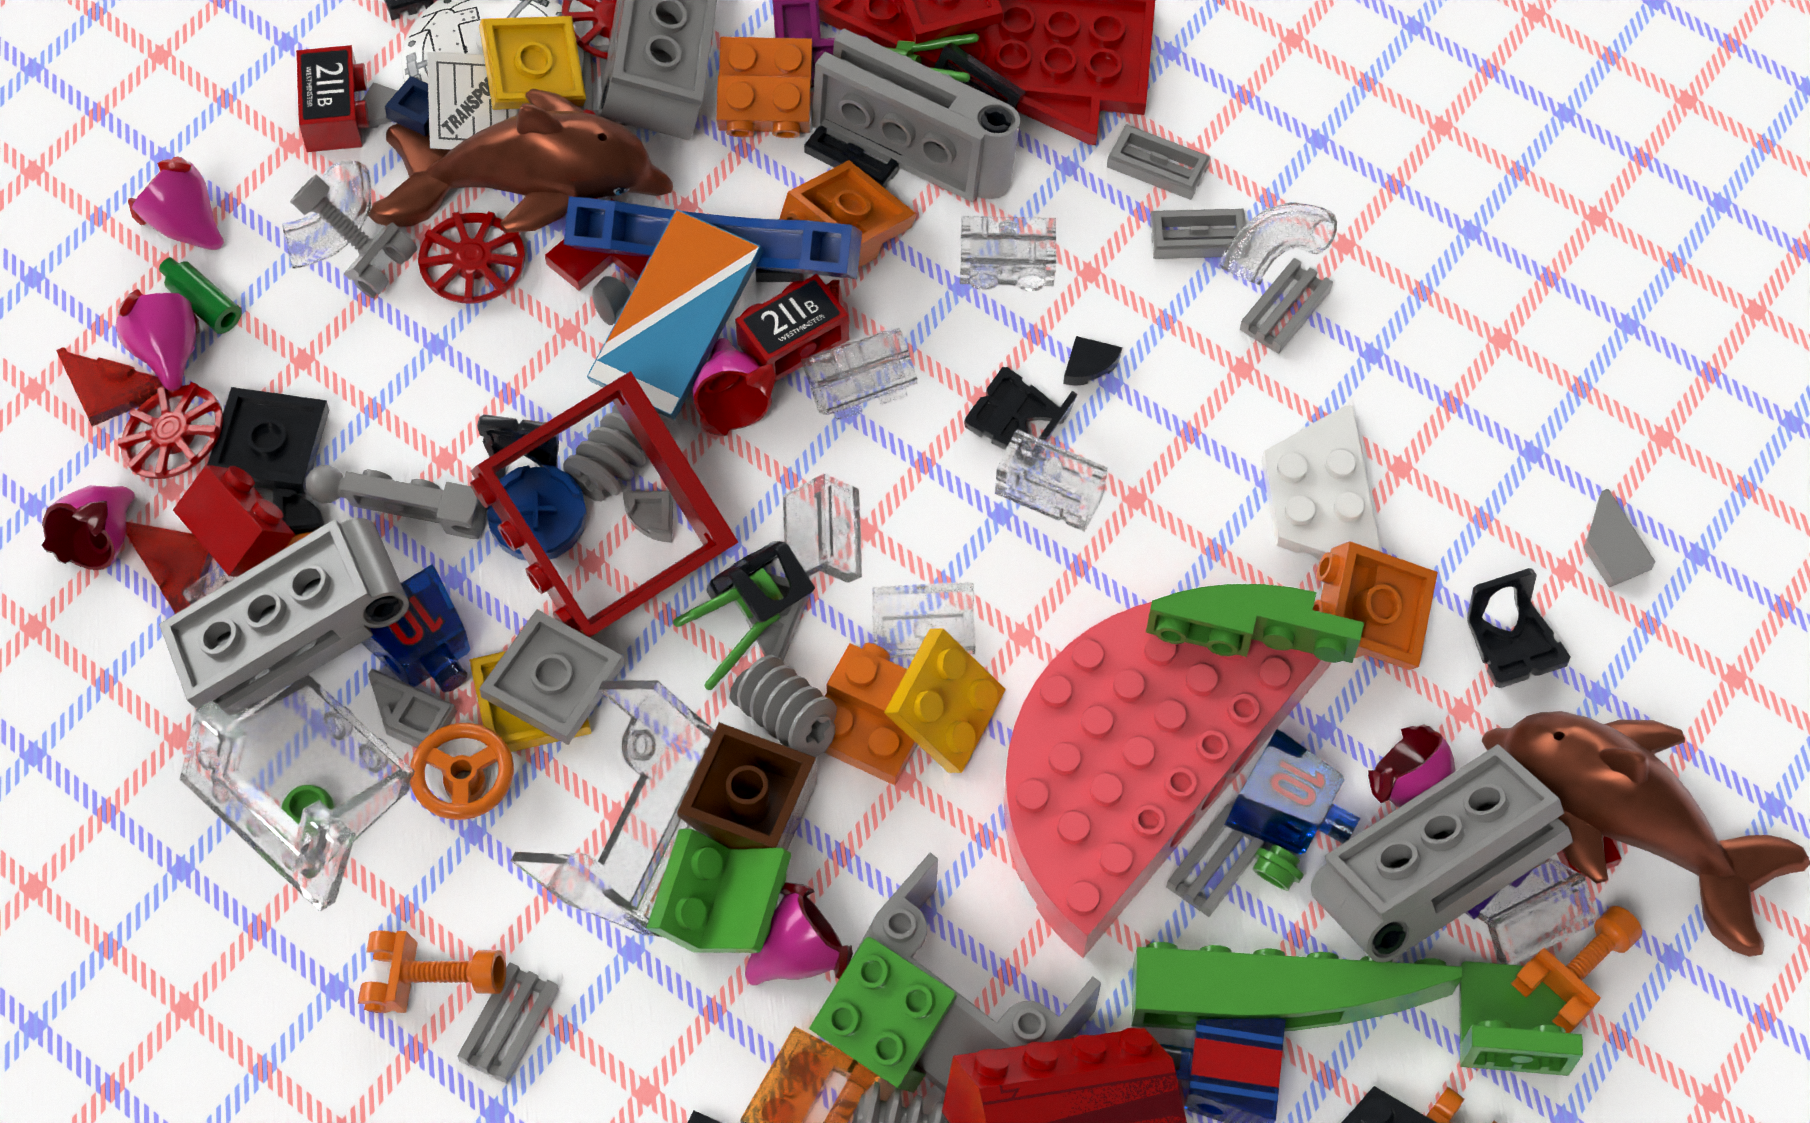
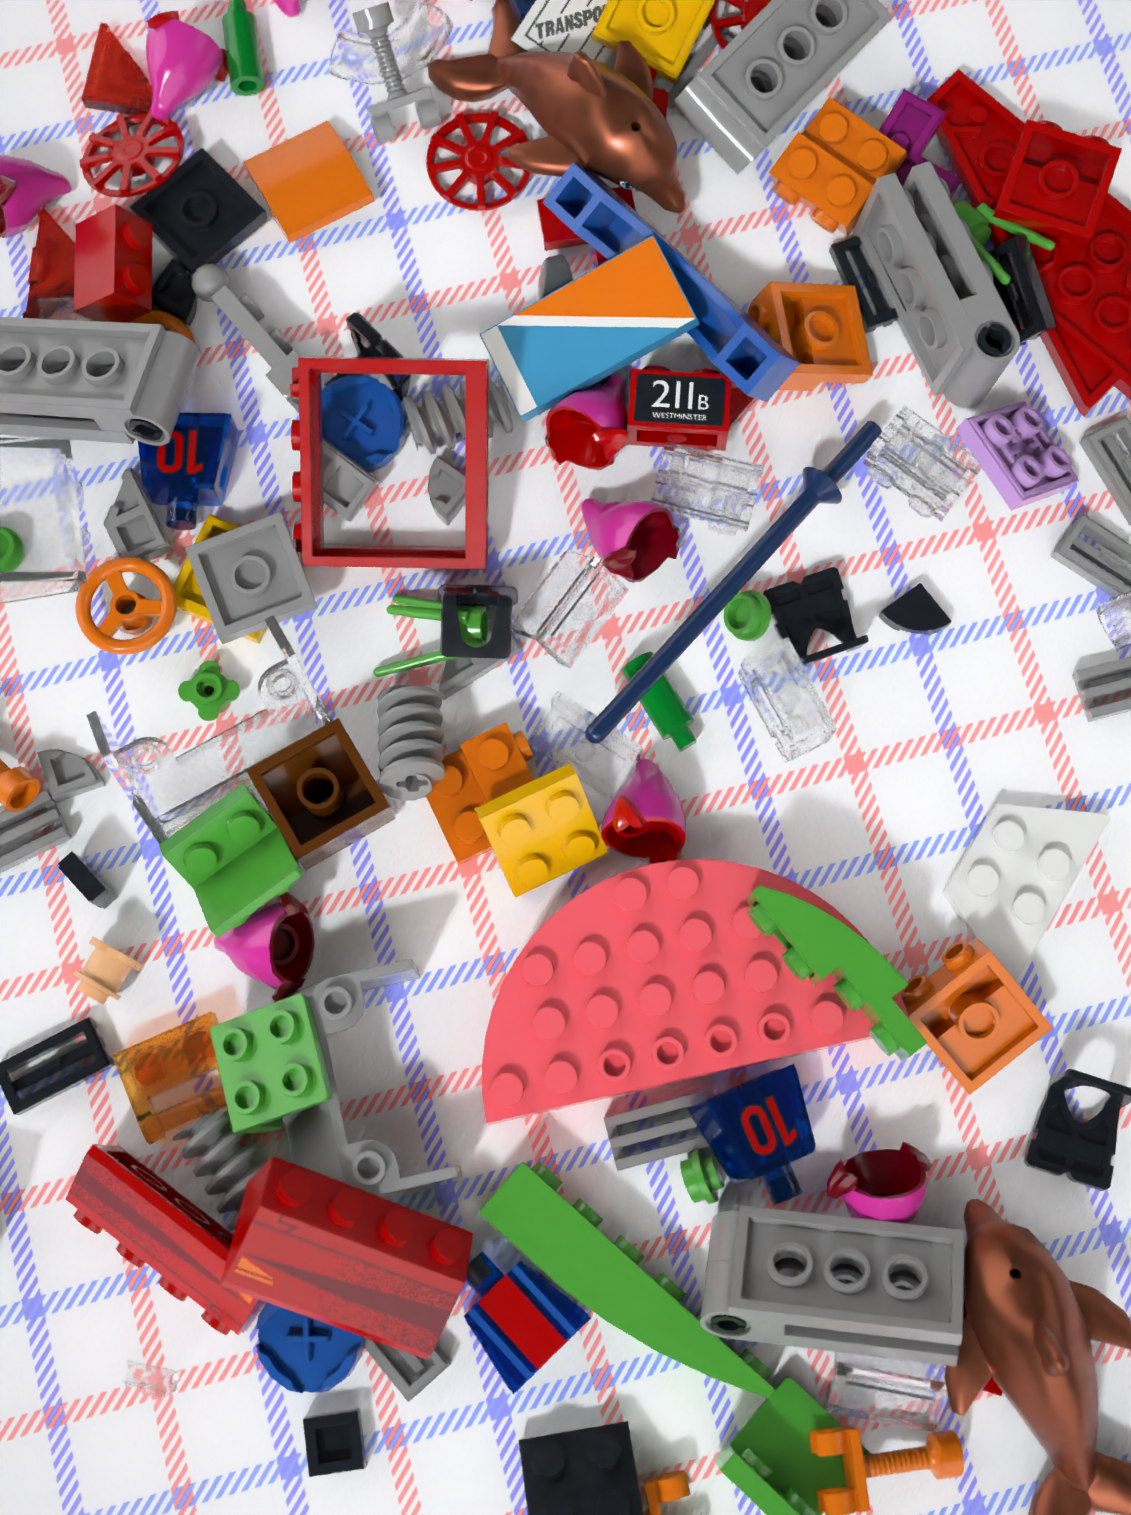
camera: 40 degrees right, 15 degrees up
none -> light grey tile [37,749,105,803]
none -> black tile [58,851,119,909]
none -> light nougat brick [72,936,143,1005]
none -> bright green plate [178,661,240,721]
none -> orange slope [243,120,375,243]
none -> light grey tile [322,437,381,522]
none -> hat [581,498,681,583]
none -> dark blue piece [585,420,883,744]
none -> hat [601,758,686,864]
none -> green cylinder [621,651,697,752]
none -> bright green plate [723,590,771,641]
none -> lavender tile [956,401,1079,511]

